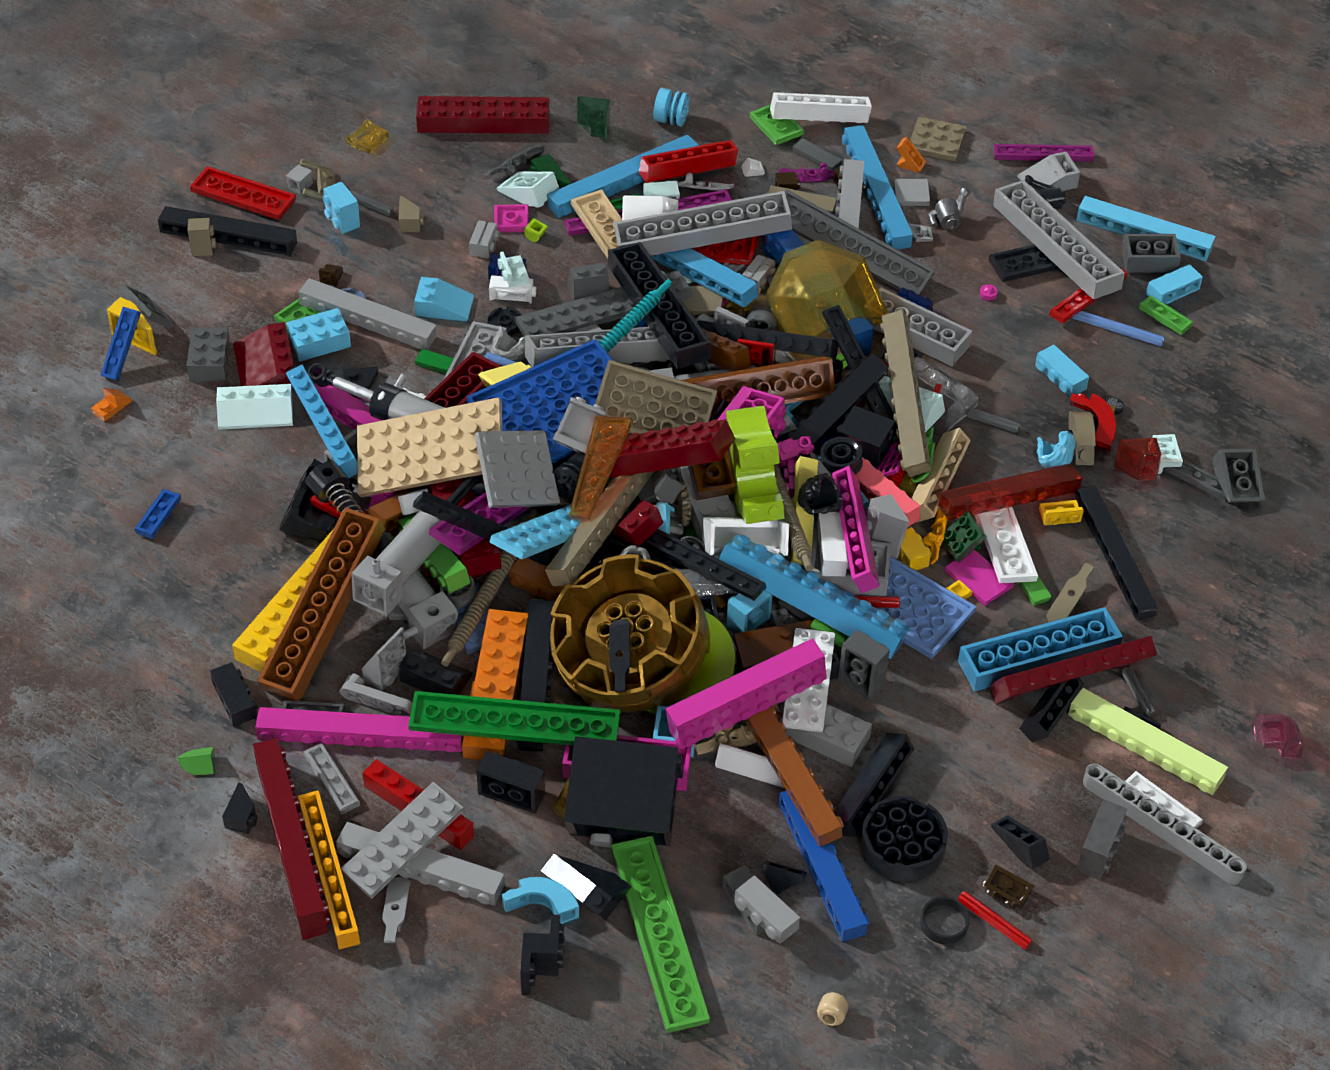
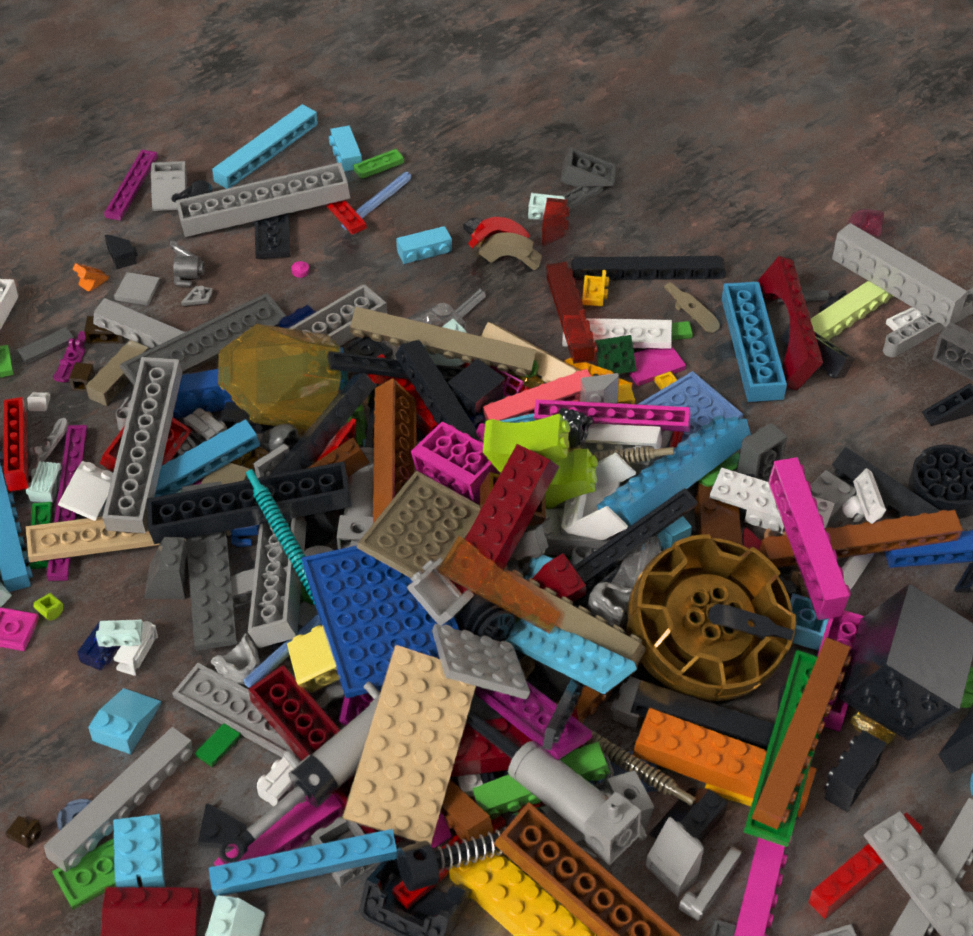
camera: 75 degrees left, 0 degrees up
light grey slope [398,487,429,515] -> none
light grey brick [469,220,500,259] -> none
black tile [487,307,521,336] -> none
black wheel [820,437,863,477] -> none
dark azure brick [842,125,913,249] -> none
dark tan plate [910,117,966,162] -> none
medium azure hair [1037,431,1076,473] -> none
dark grey brick [1121,234,1181,273] -> none
none -> black slope [104,234,138,269]
none -> dark orange brick [752,637,851,829]
none -> light grey brick [832,223,968,327]
none -> white plate [842,468,886,524]

